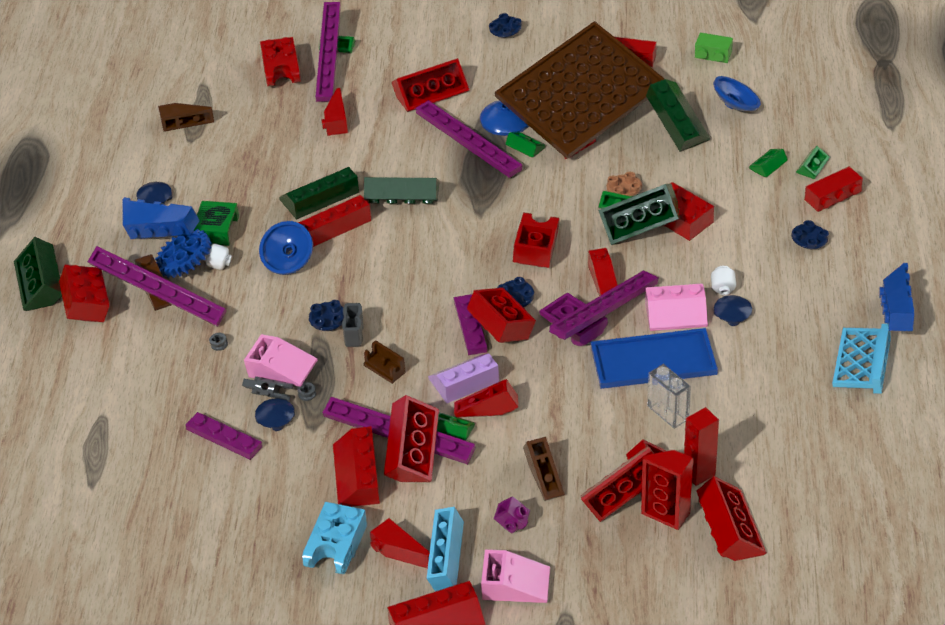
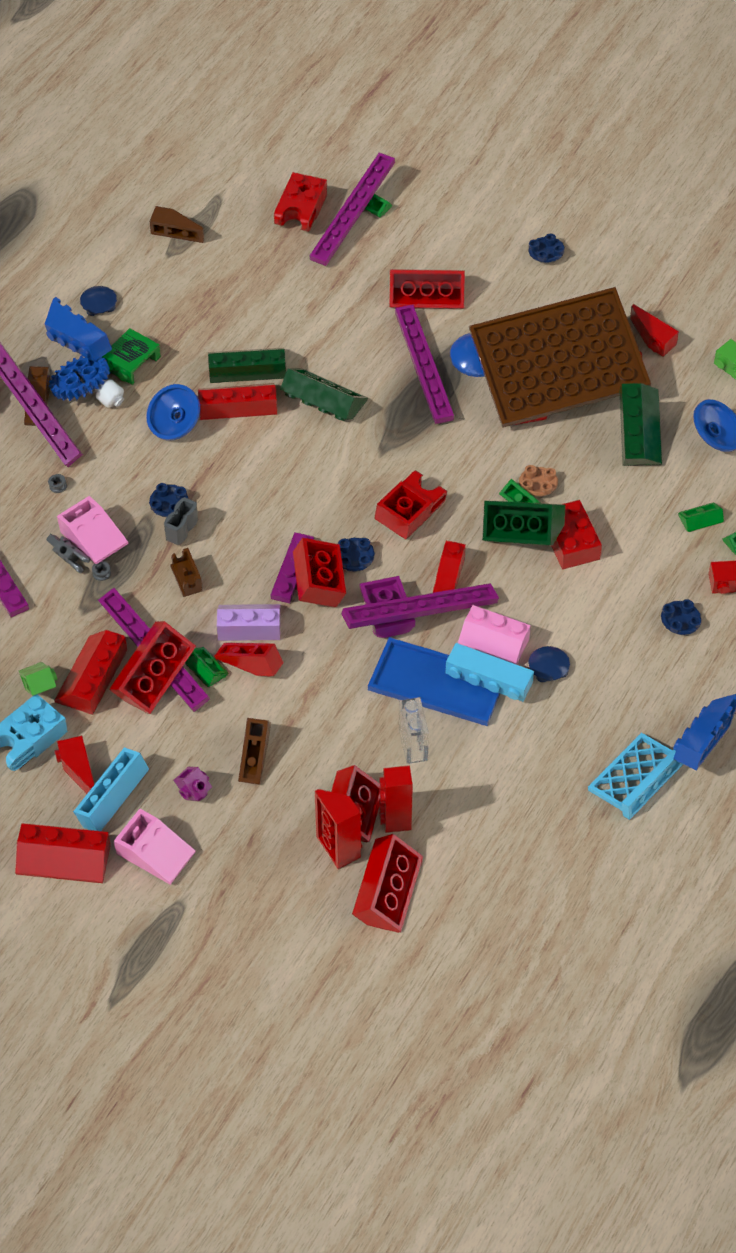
camera: 25 degrees right, 10 degrees up
dark blue dish [255,398,295,431] -> none
red slope [321,88,348,136] -> none
green slope [506,131,546,157] -> none
red slope [580,446,654,522] -> none
white head [711,266,736,295] -> none
none -> bright green brick [19,662,57,696]
none -> medium azure brick [446,643,534,702]

